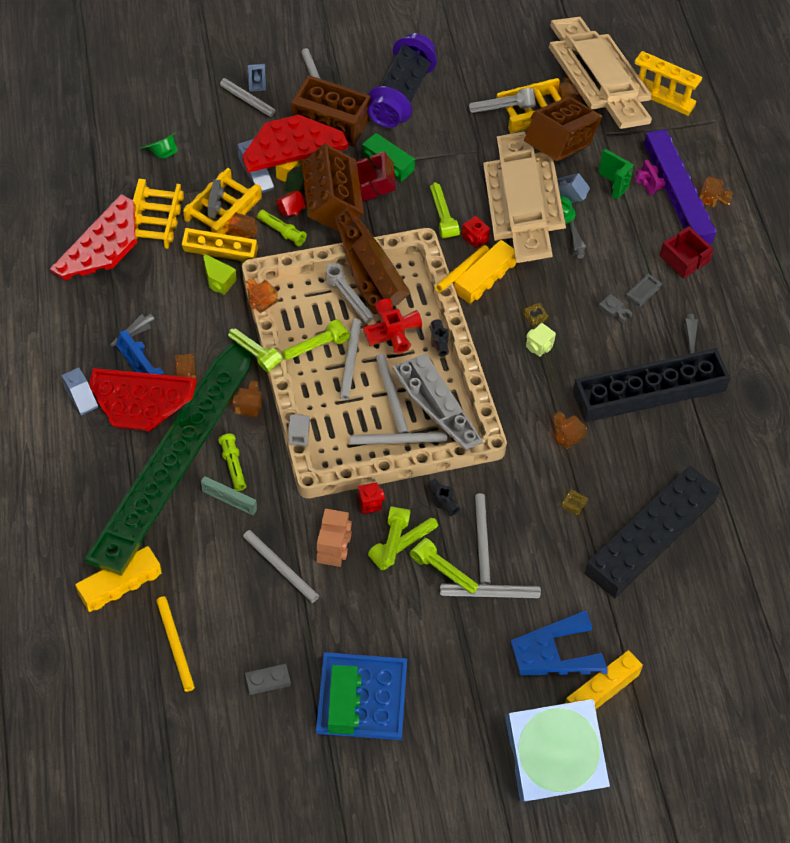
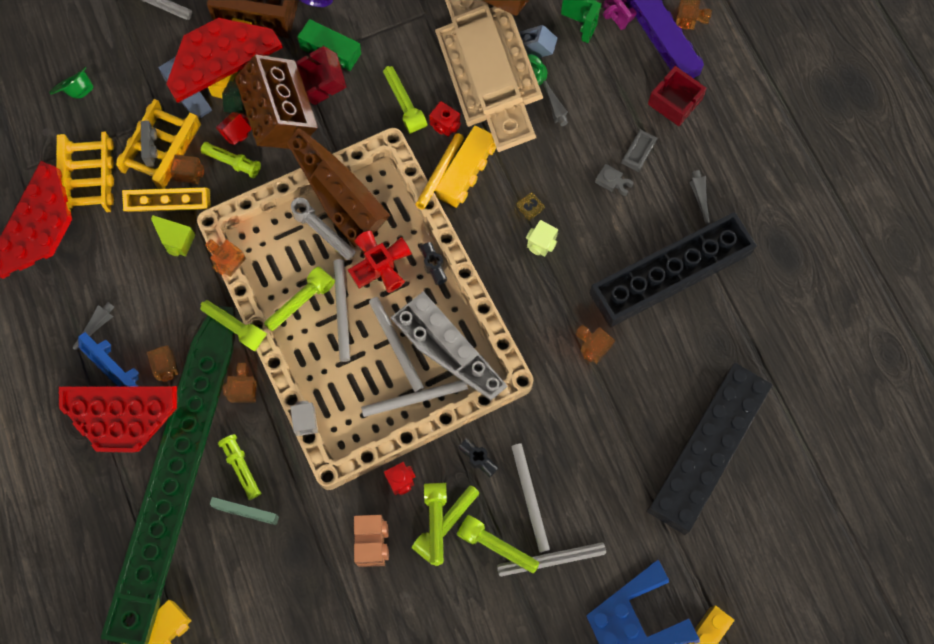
camera: 10 degrees left, 15 degrees up
slope [62,368,98,415] -> none
light grey piece [243,530,319,603] -> none
clear yellow tile [561,490,588,516] -> none

